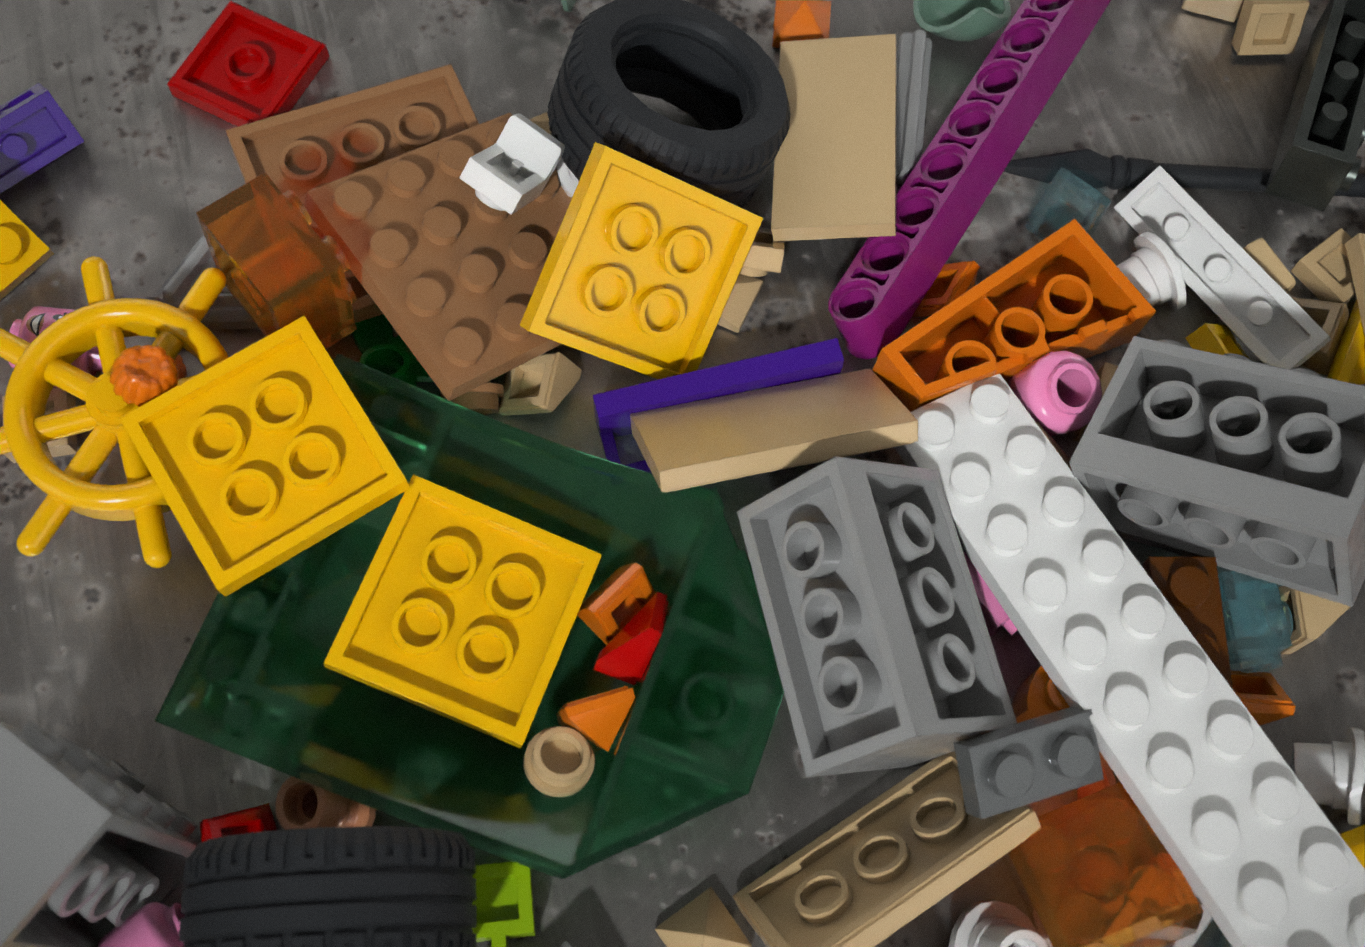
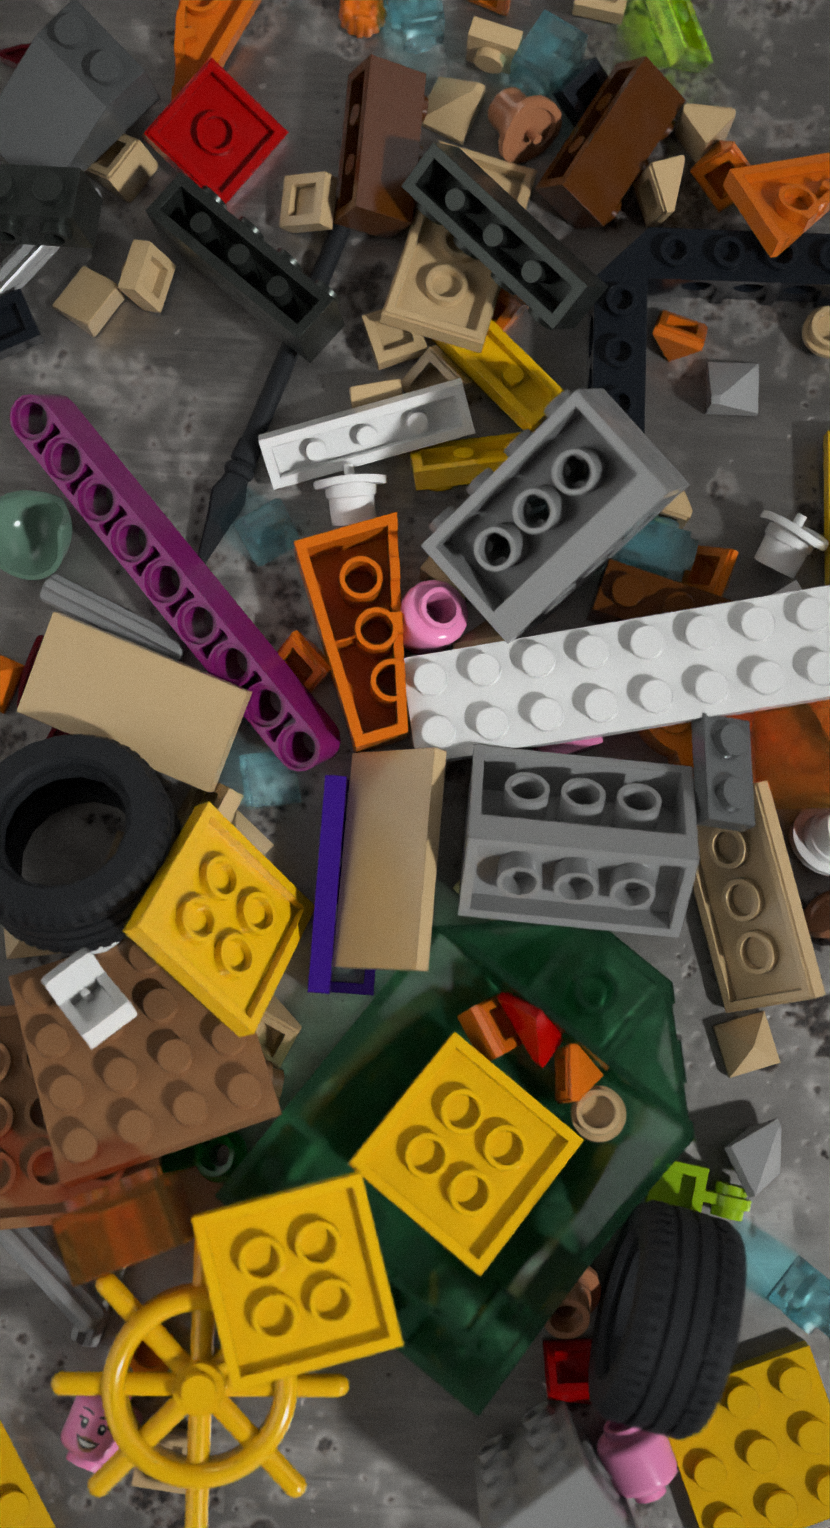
camera: 75 degrees left, 15 degrees up
orange piece [110,345,179,407] -> none
none -> clear light blue slope [239,752,301,810]

